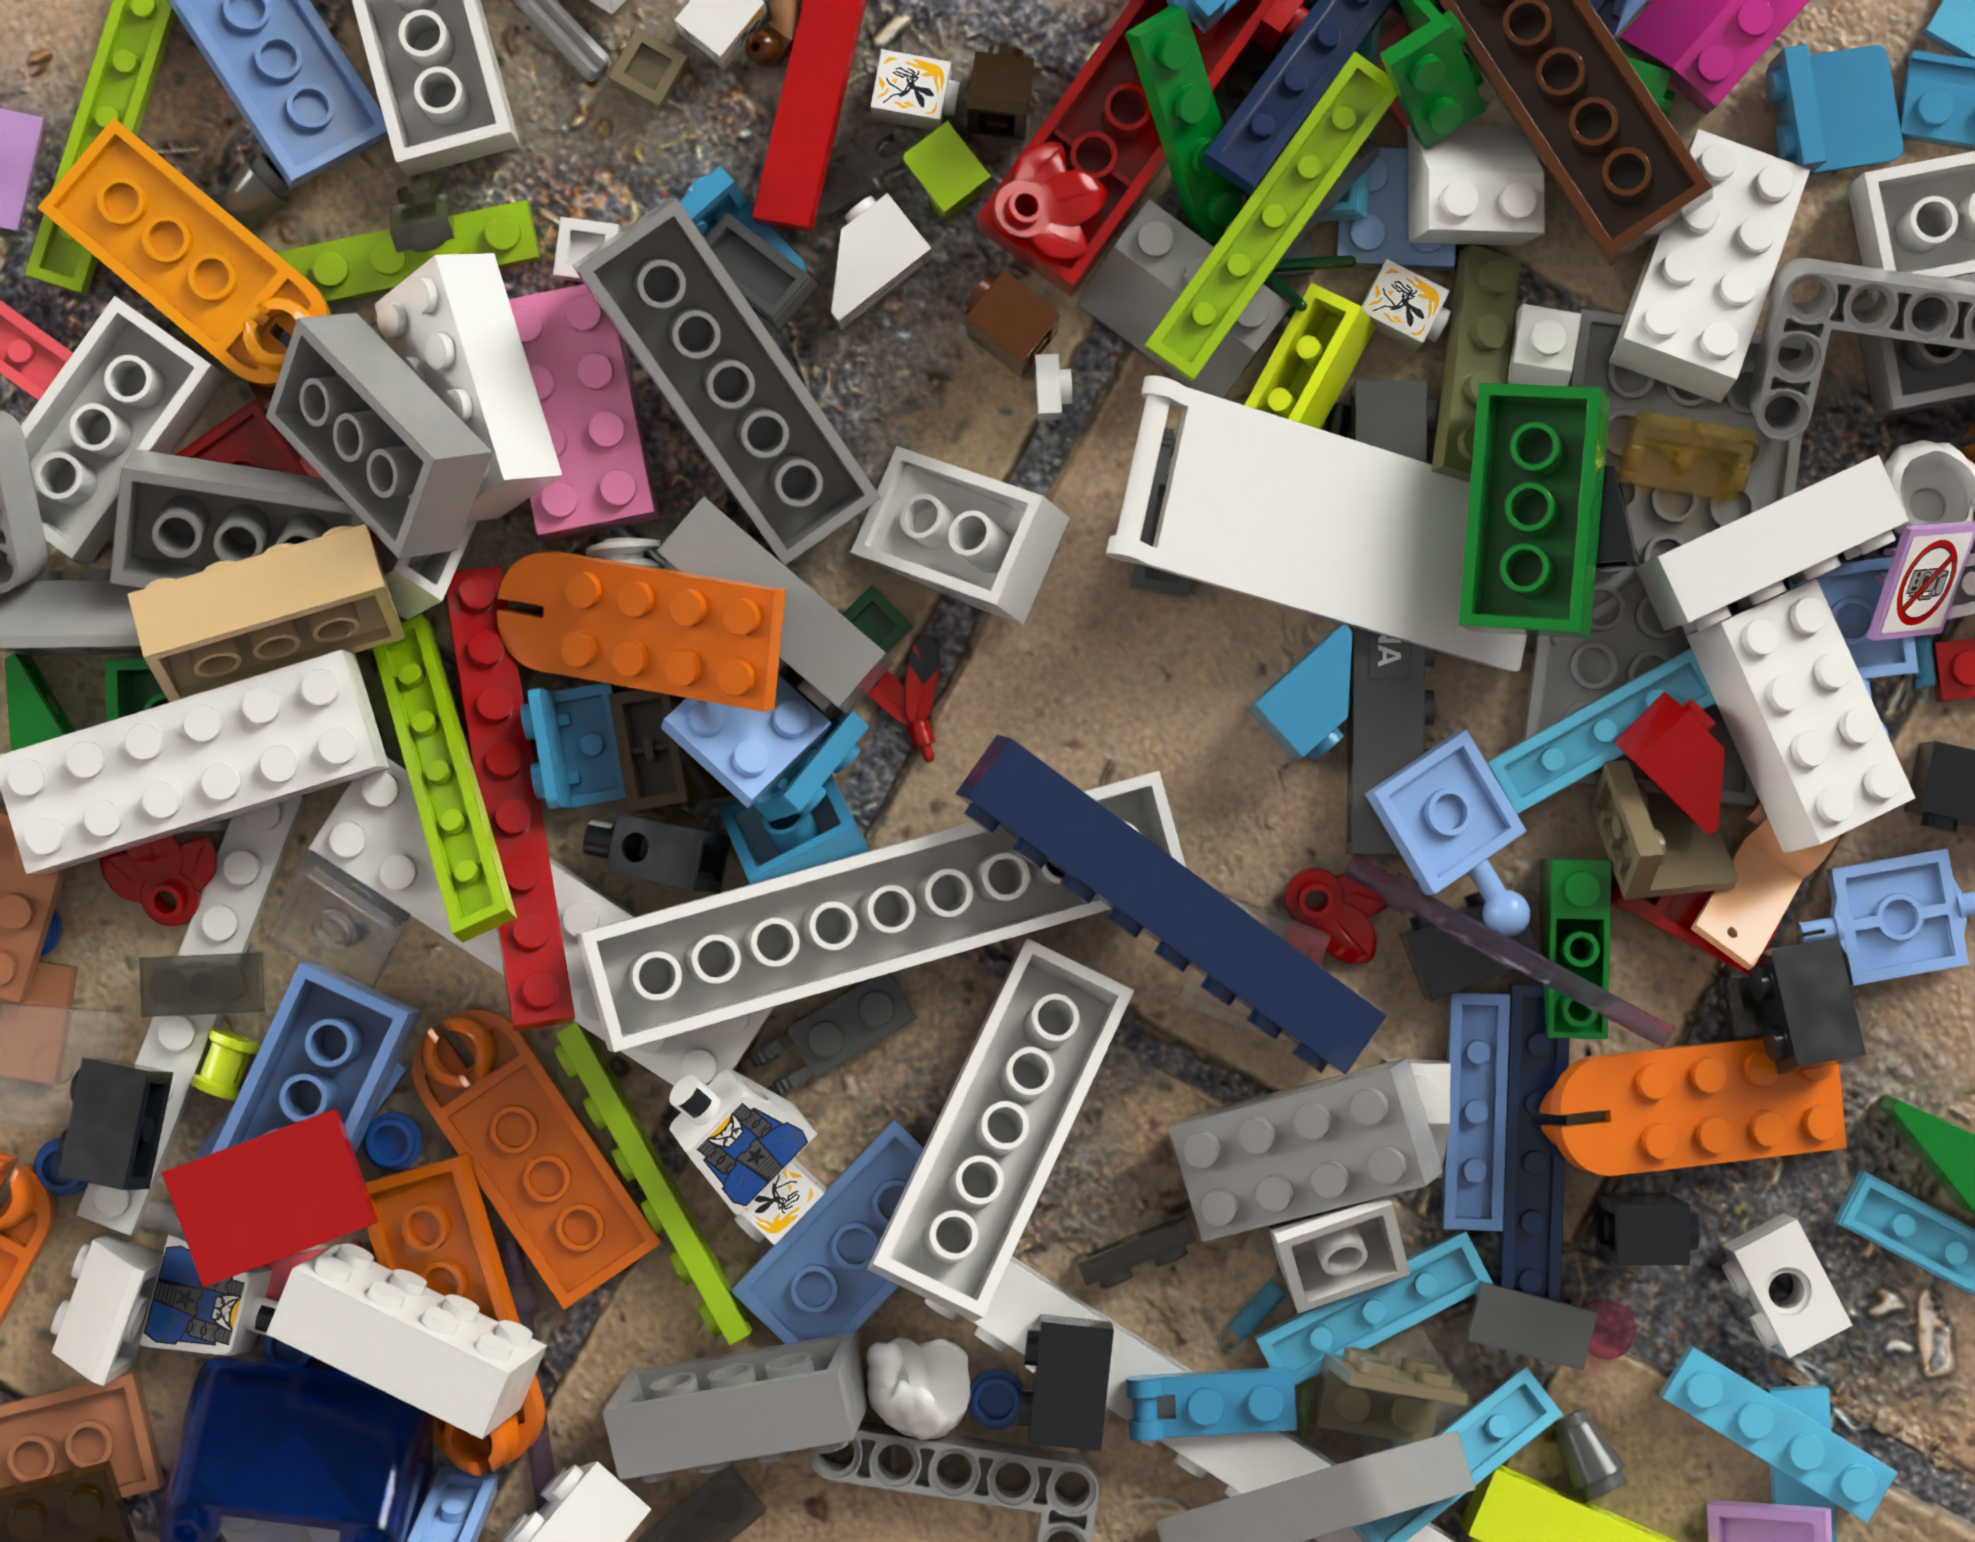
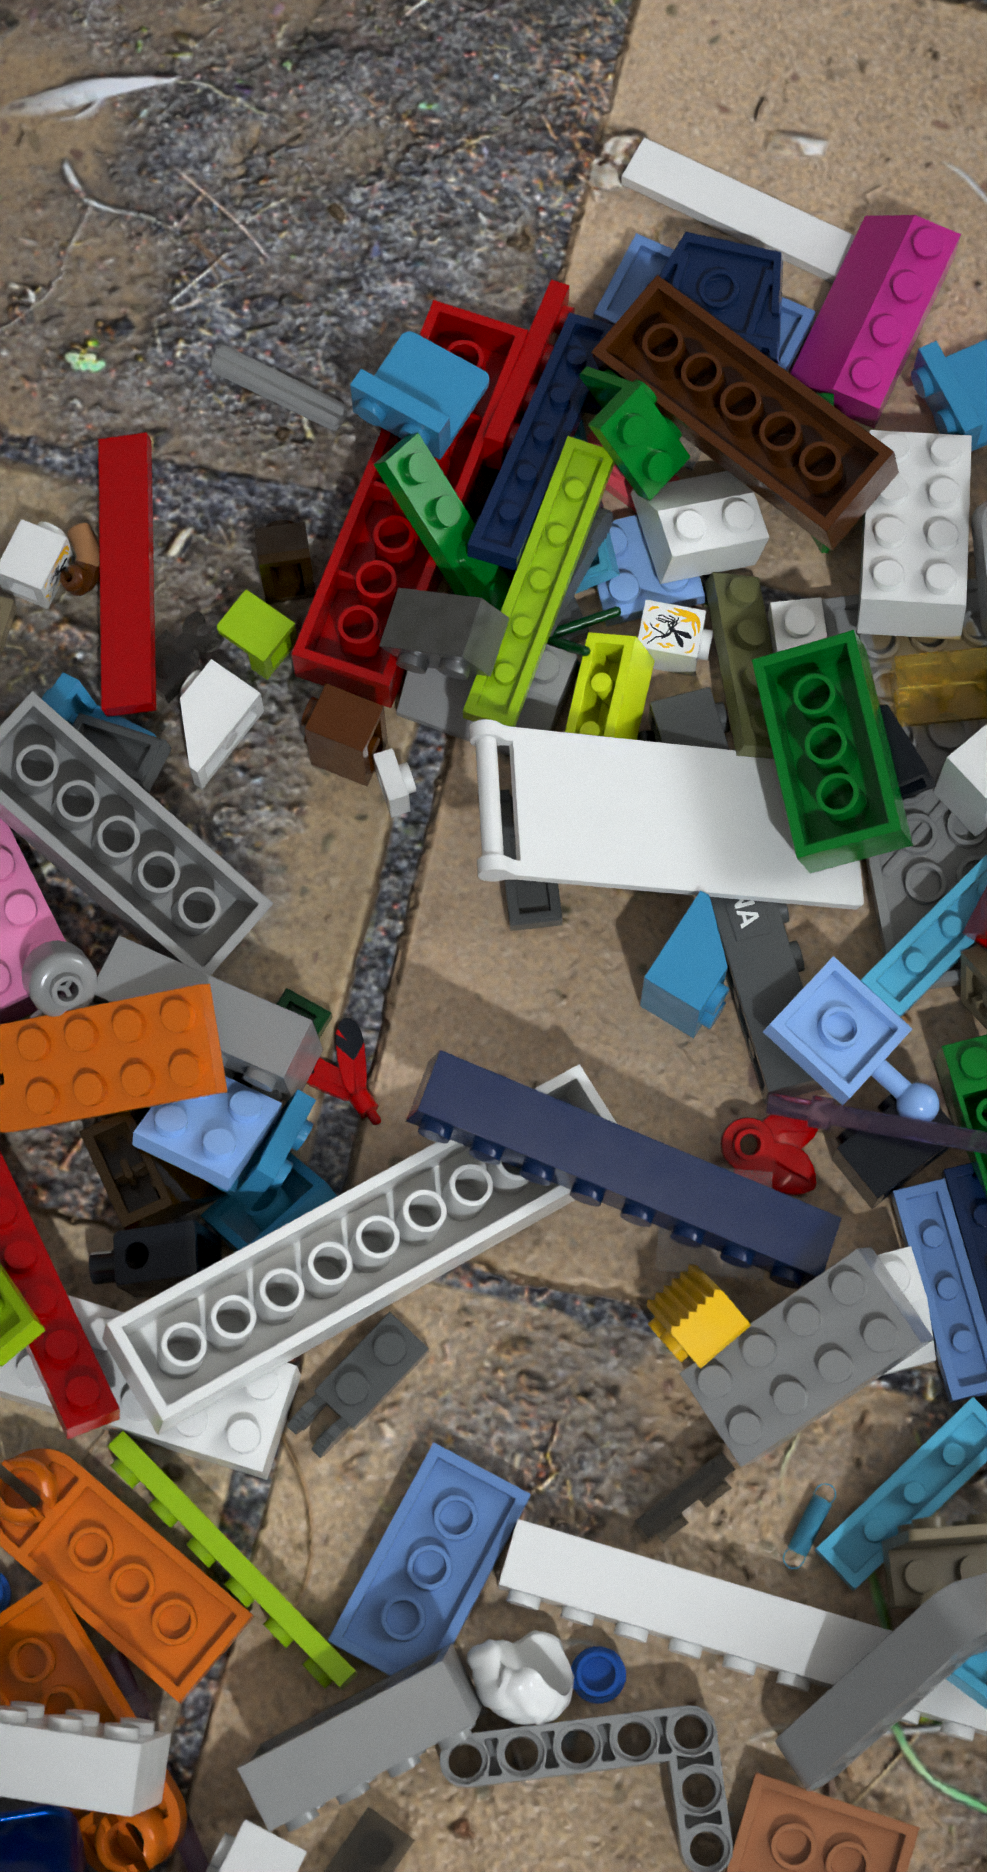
camera: 15 degrees left, 15 degrees down
dark azure bracket [520,683,626,810] -> none
torso [669,1069,817,1215] -> none
white brick [734,1158,827,1246] -> none
white slope [850,446,1070,625] -> none
white brick [867,938,1134,1322] -> none
white brick [871,49,961,131] -> none
red plate [992,142,1108,260] -> none
black brick [1017,1314,1114,1451] -> none
dark azure plate [1126,1366,1297,1441] -> none
white slope [1268,1196,1410,1314] -> none
none -> light grey head [21,940,98,1017]
none -> flat silver brick [379,588,509,680]
none -> yellow brick [647,1264,751,1369]

